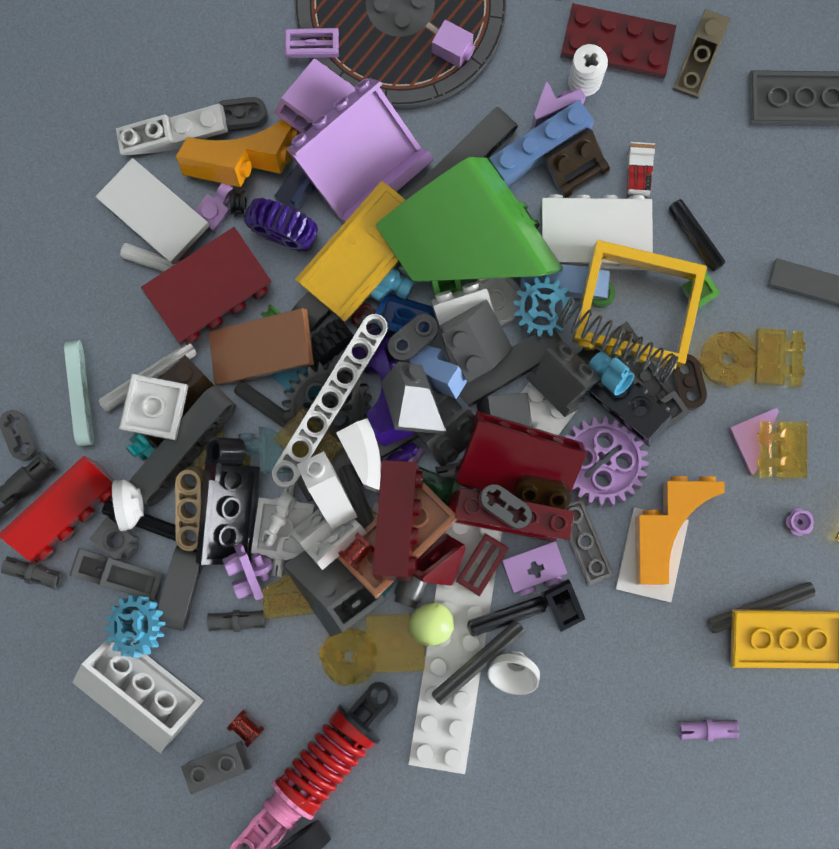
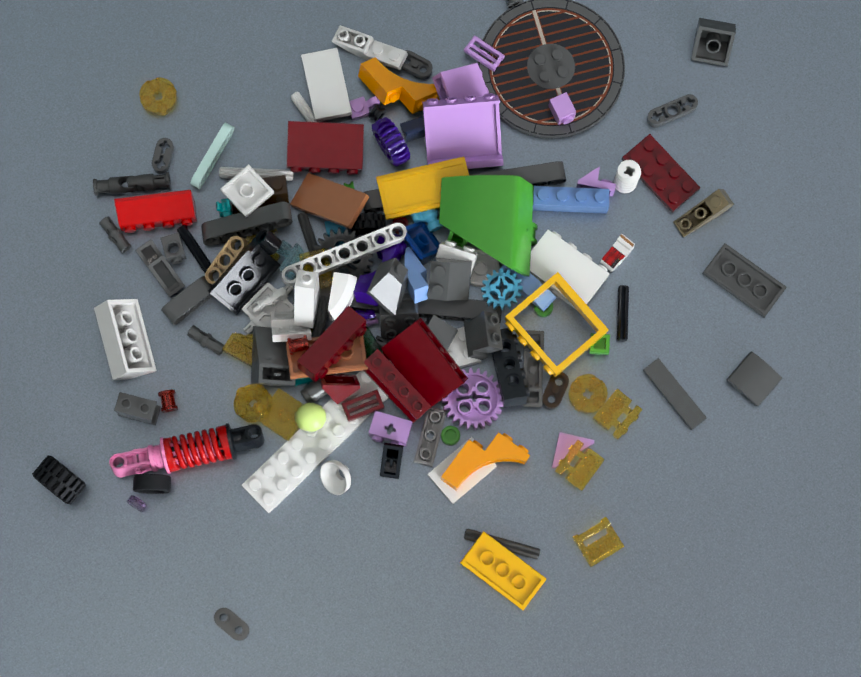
camera: 30 degrees right, 5 degrees down
medium azure gear [104,595,165,658] -> none
white piece [112,479,144,531] -> none
lavender hips [222,543,273,600] -> none
dark grey plate [388,314,438,362] -> none
dark grey axle [432,621,525,705] -> none
black axle [467,596,547,636] -> none
dark grey beam [479,485,532,529] -> none
dark brown plate [514,476,571,509] -> none
dark brown plate [542,128,610,198] -> none
dark grey piece [556,298,678,383] -> none
medium azure piece [589,351,635,396] -> none
lavender pin [679,719,739,742] -> none
lavender plate [786,508,814,536] -> none
none -> bright green tile [441,426,460,446]

